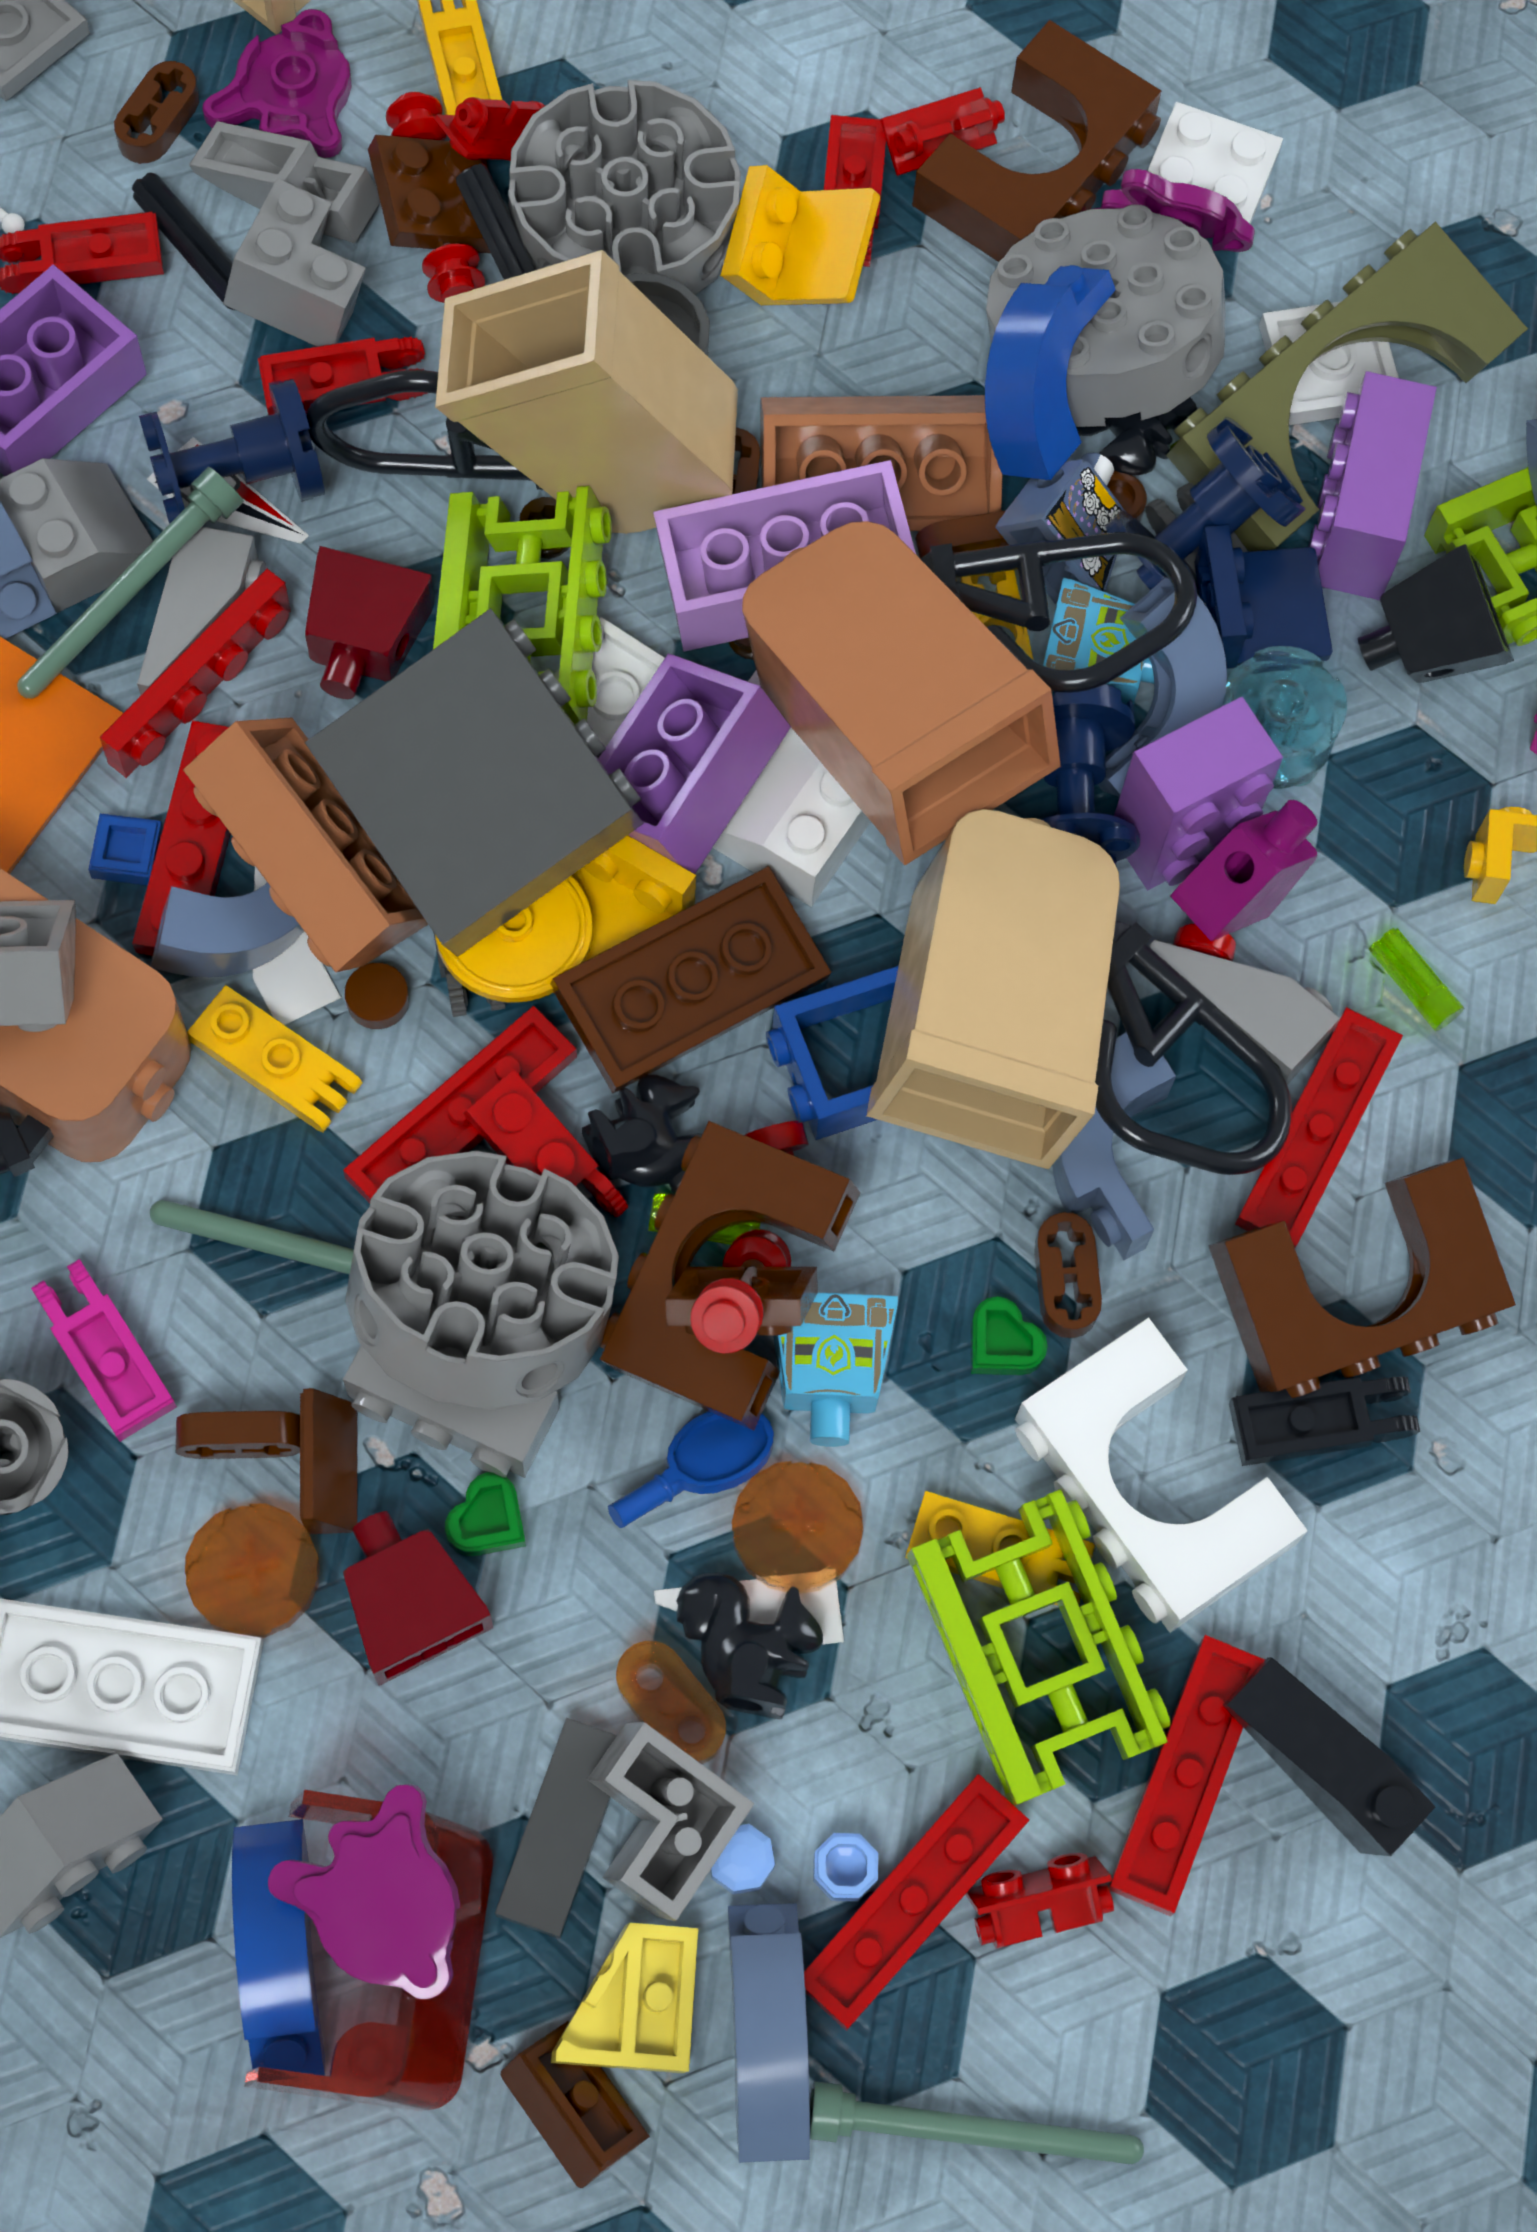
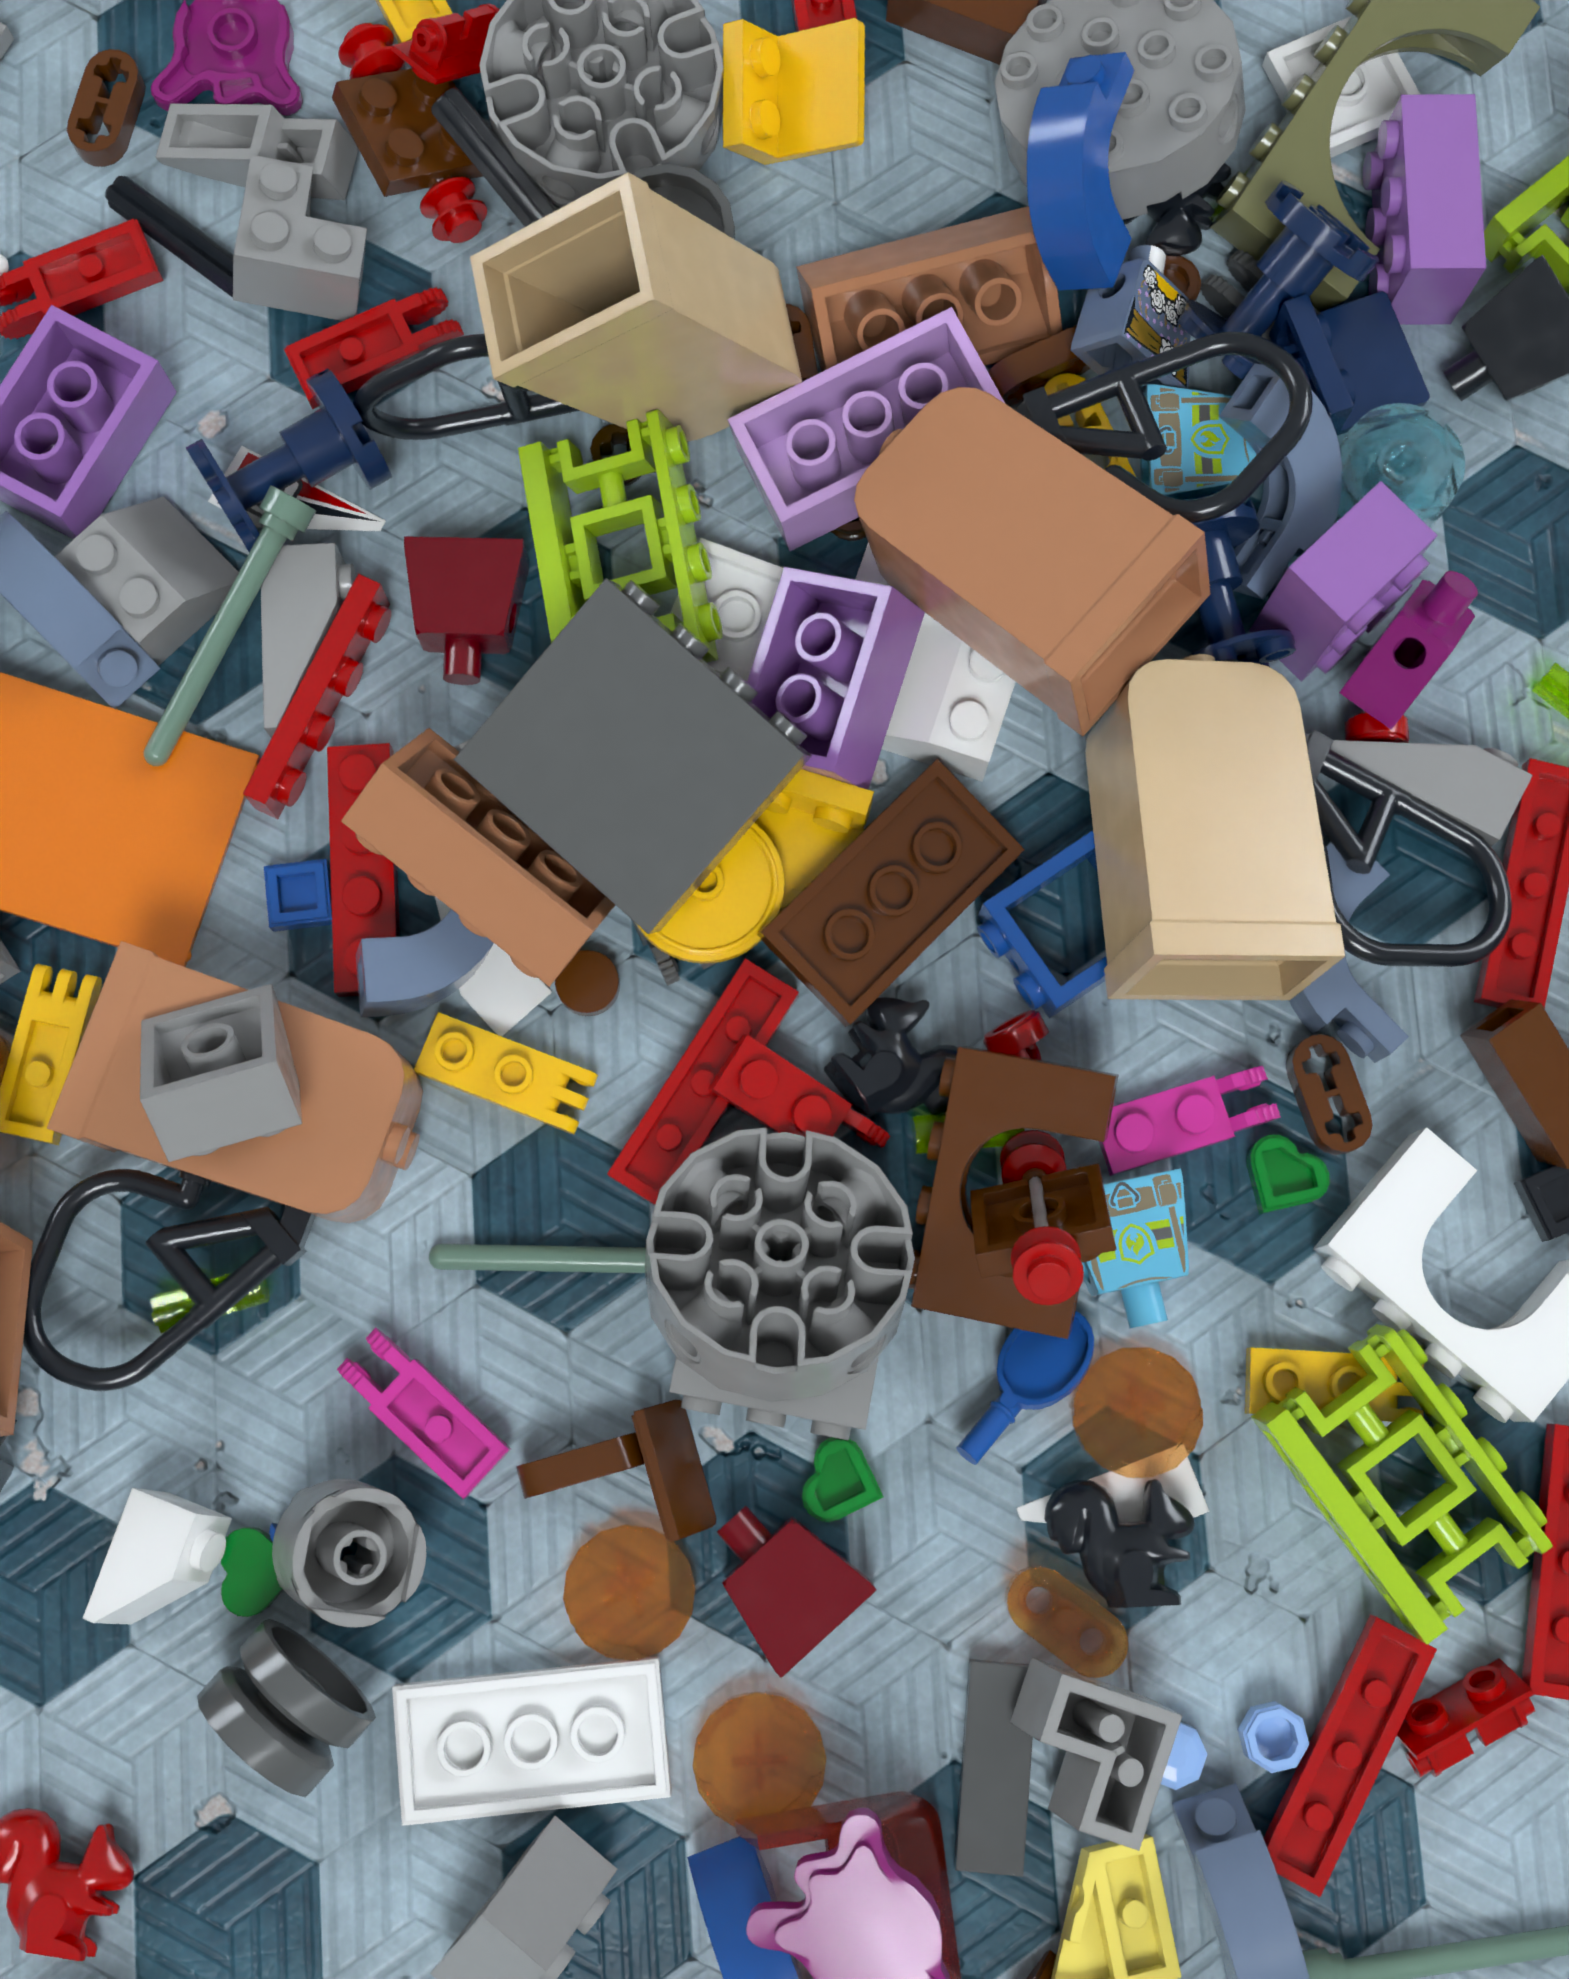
camera: 10 degrees left, 10 degrees up
none -> clear orange tile [692,1691,827,1832]
none -> dark pink hinge [1099,1066,1281,1176]

